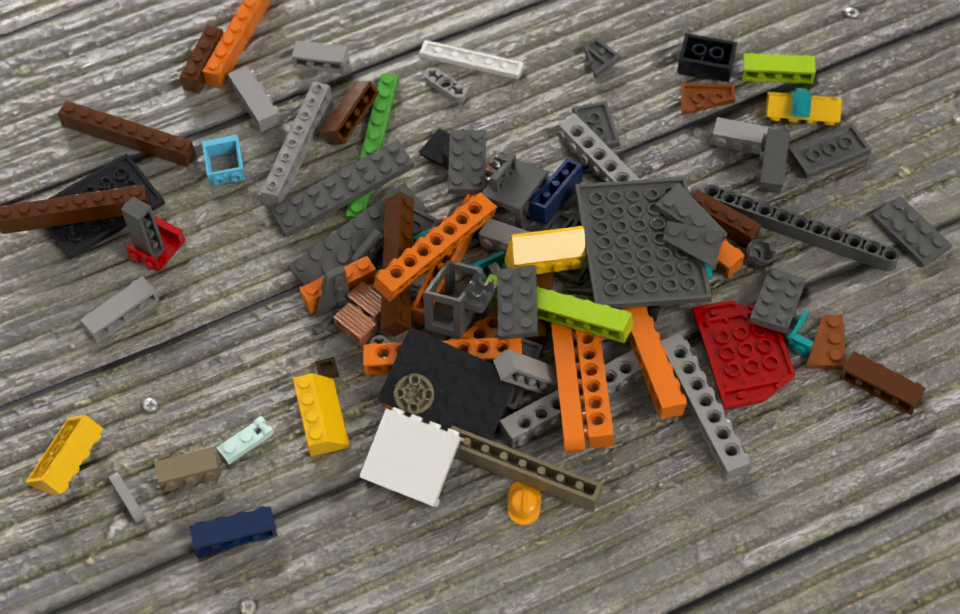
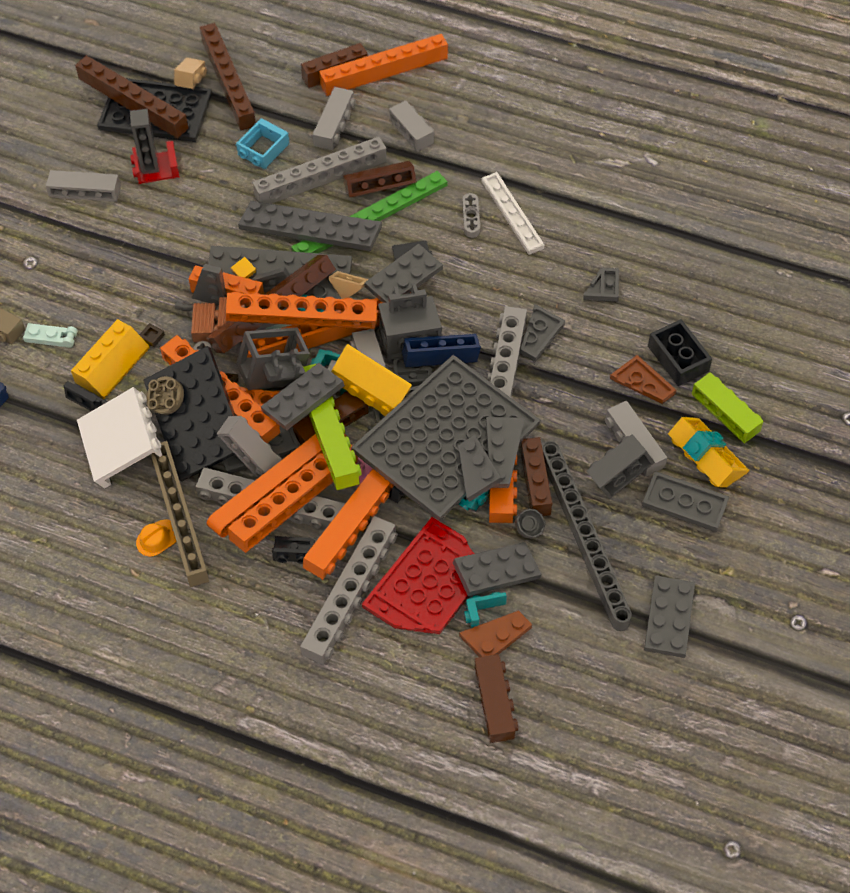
camera: 45 degrees right, 0 degrees up
none -> black hinge [64,381,108,411]
none -> tan brick [174,57,207,89]
none -> yellow tile [231,257,257,278]
none -> black bracket [272,536,315,564]
none -> tan slope [329,271,368,299]

